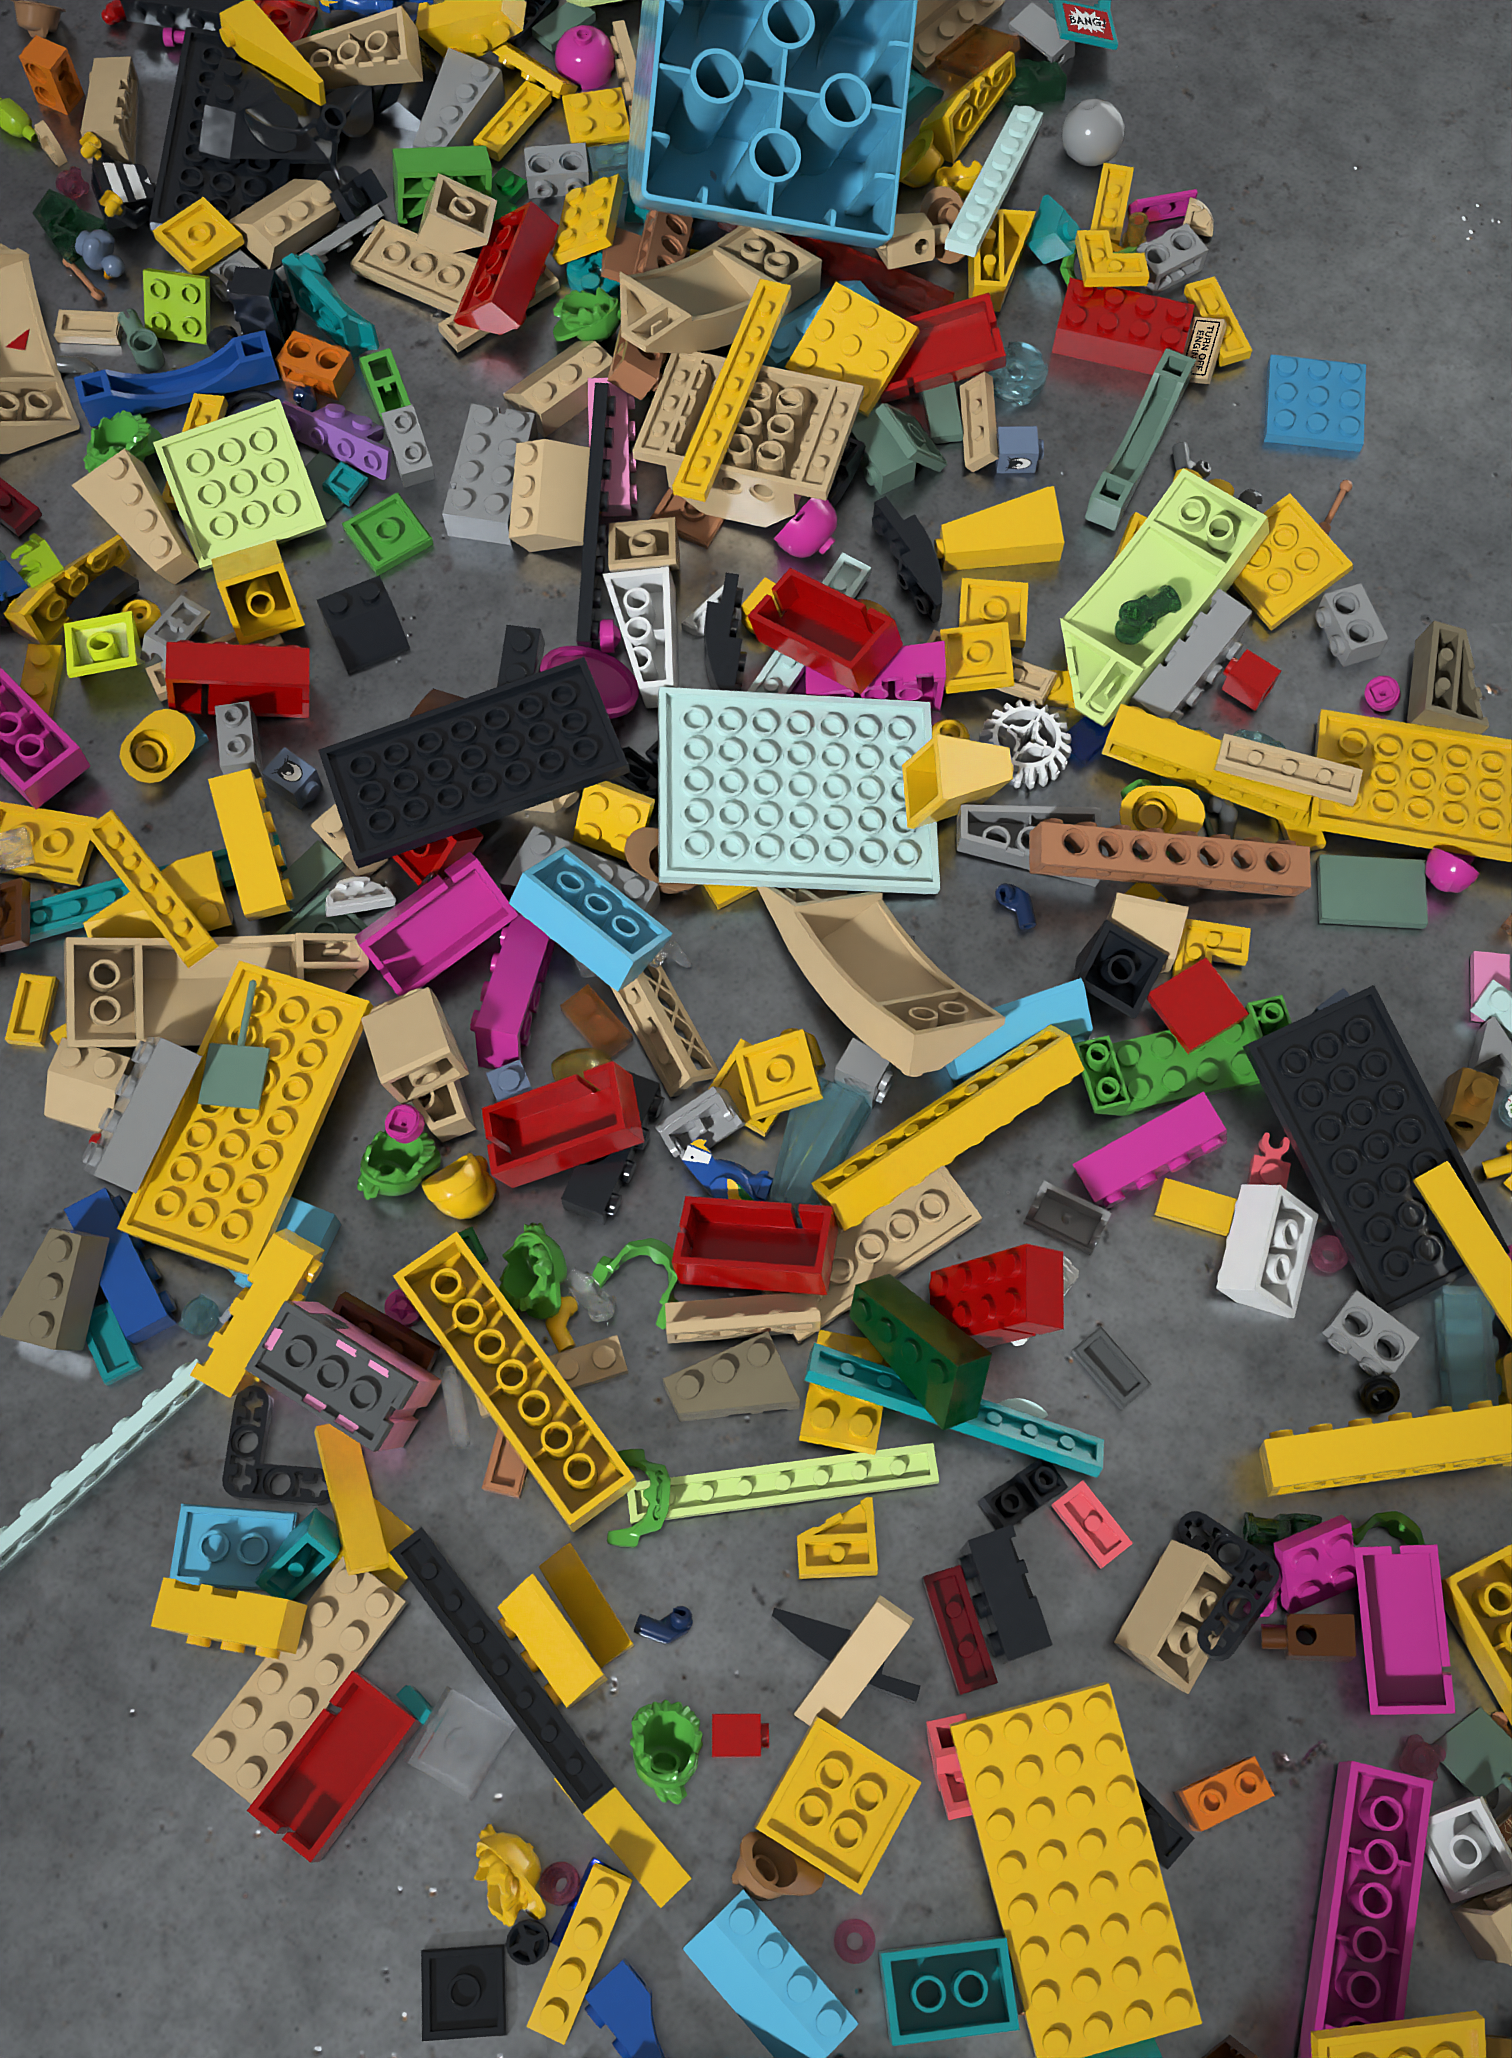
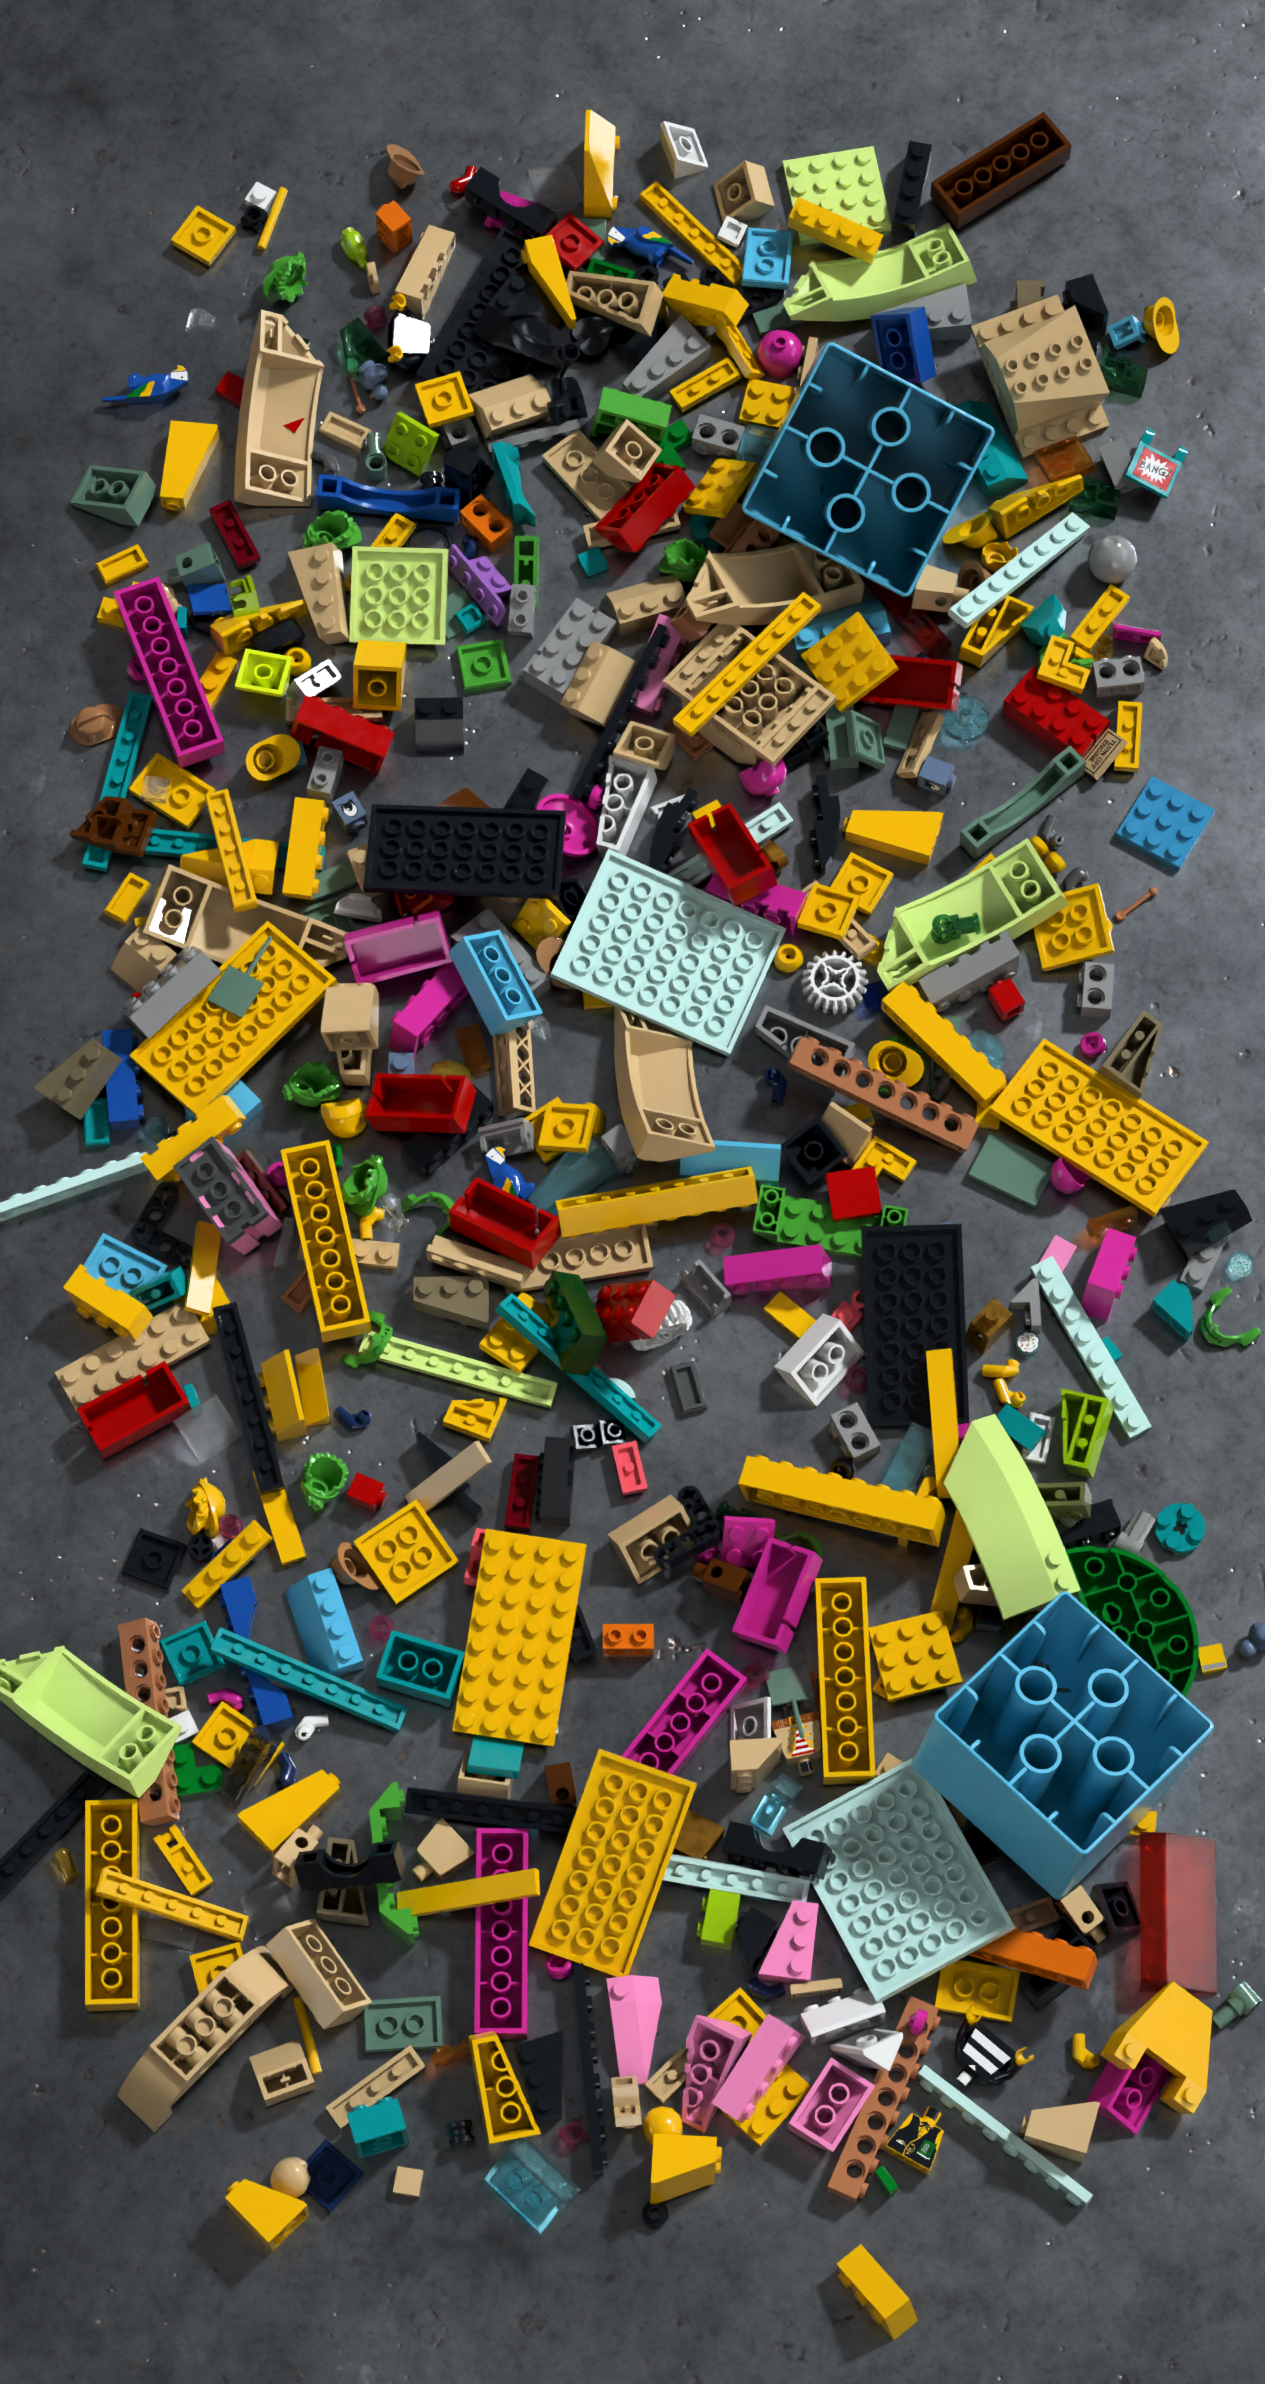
camera: 25 degrees right, 0 degrees up
dark pink tile [385,1104,425,1143] -> none
yellow slope [902,734,1014,829] -> none
tan plate [1214,733,1363,807] -> none
none -> teal tile [577,546,609,578]
none -> clear pink plate [710,1223,735,1248]

